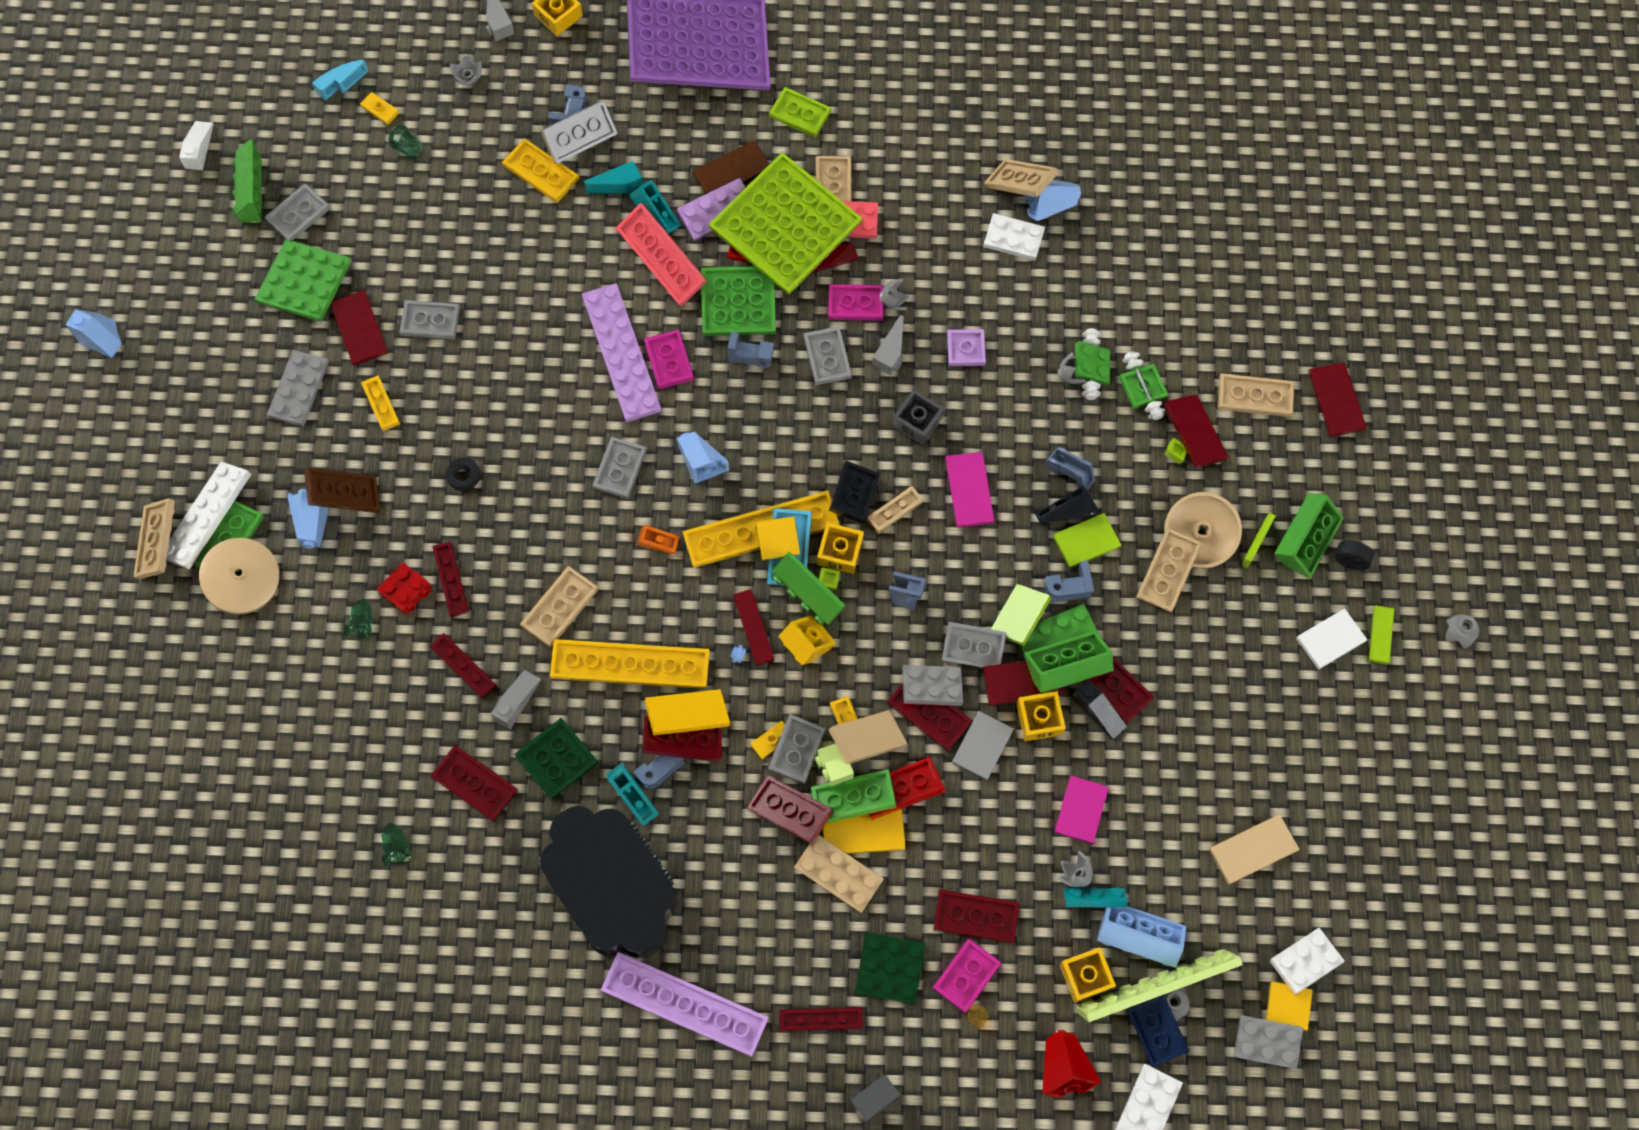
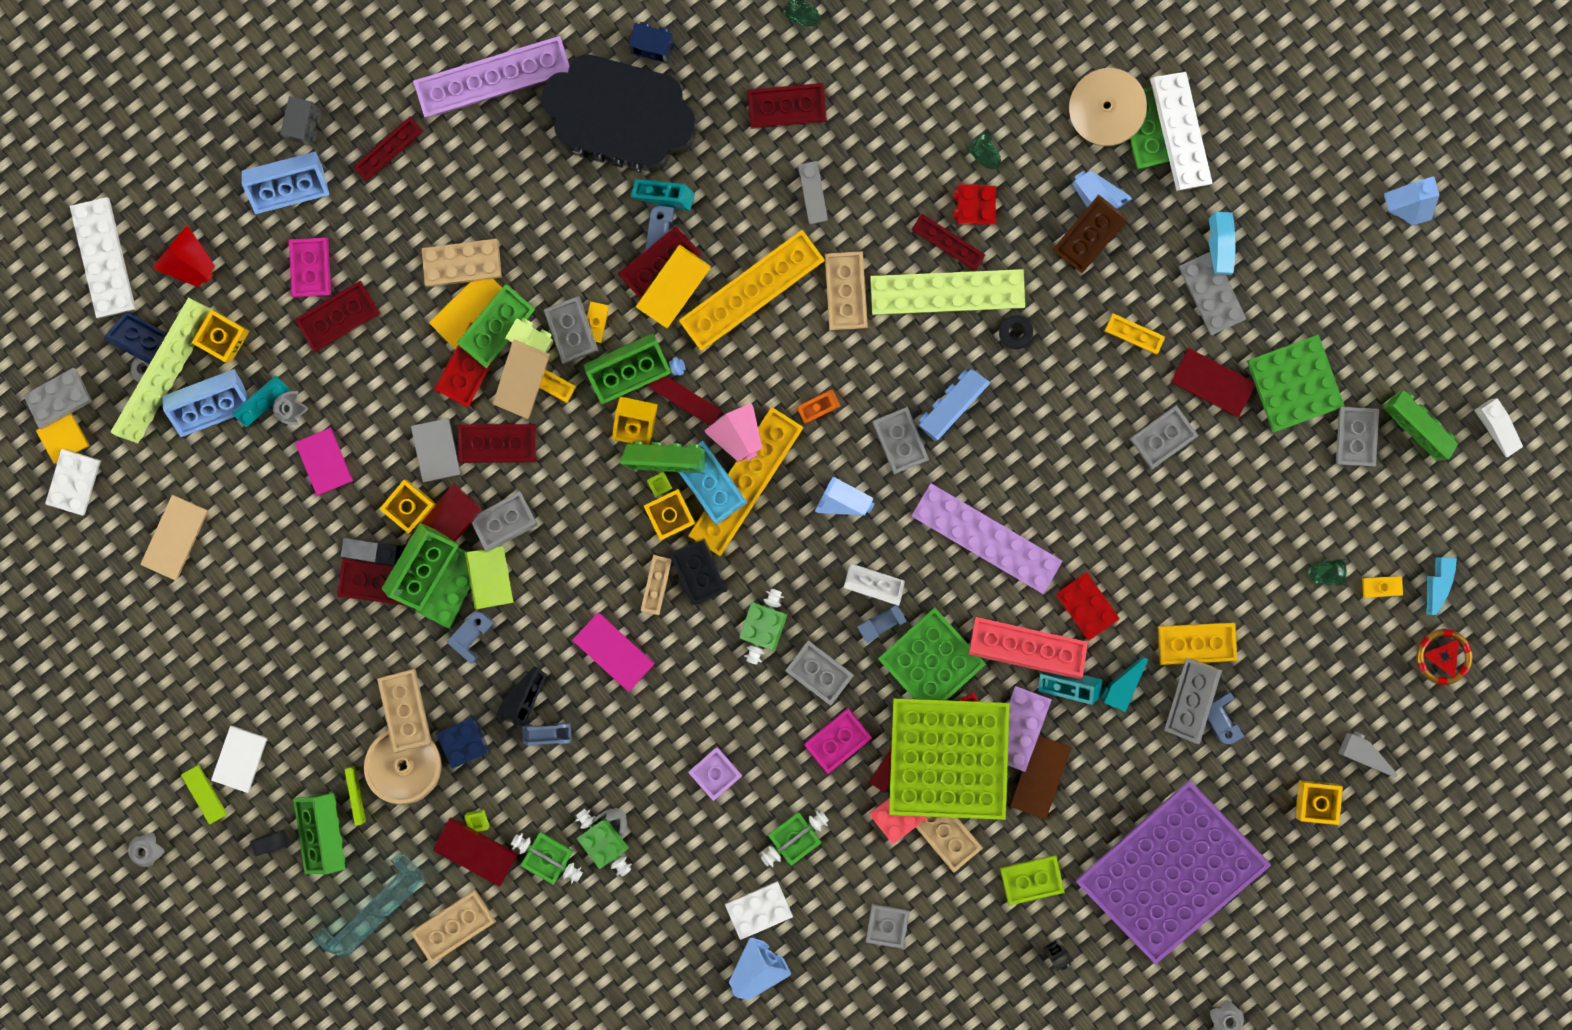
camera: 140 degrees right, 20 degrees up
tan plate [133,498,175,579] -> none
dark red tile [430,633,498,700] -> none
light grey piece [450,53,482,86] -> none
dark green plate [514,718,598,801] -> none
dark pink tile [644,329,694,389] -> none
tile [746,775,834,845] -> none
yellow tile [756,516,800,561] -> none
dark green plate [855,932,926,1005] -> none
light grey slope [872,315,904,376] -> none
light grey piece [880,279,910,310] -> none
sand blue piece [889,571,926,611] -> none
dark grey brick [892,389,945,445] -> none
light grey plate [902,665,963,706] -> none
clear yellow plate [968,1005,988,1027] -> none
tan tile [984,159,1059,197] -> none
lime tile [1053,513,1121,569] -> none
dark red tile [1308,362,1367,437] -> none
none -> light blue slope [242,151,329,214]
none -> clear light blue piece [314,854,425,956]
none -> dark blue brick [436,716,490,769]
none -> bright green slope [584,333,671,405]
none -> dark blue brick [629,22,674,64]
none -> bright pink slope [705,403,762,462]
none -> bright green plate [739,588,787,665]
none -> bright green plate [761,811,829,867]
none -> white tile [844,564,905,606]
none -> light grey tile [865,904,910,949]
none -> yellowish green plate [870,269,1025,315]
none -> light blue slope [919,369,990,441]
none -> black slope [1043,938,1073,971]
none -> red plate [1055,572,1120,641]
none -> medium azure slope [1208,212,1235,275]
none -> piece [1416,629,1473,685]

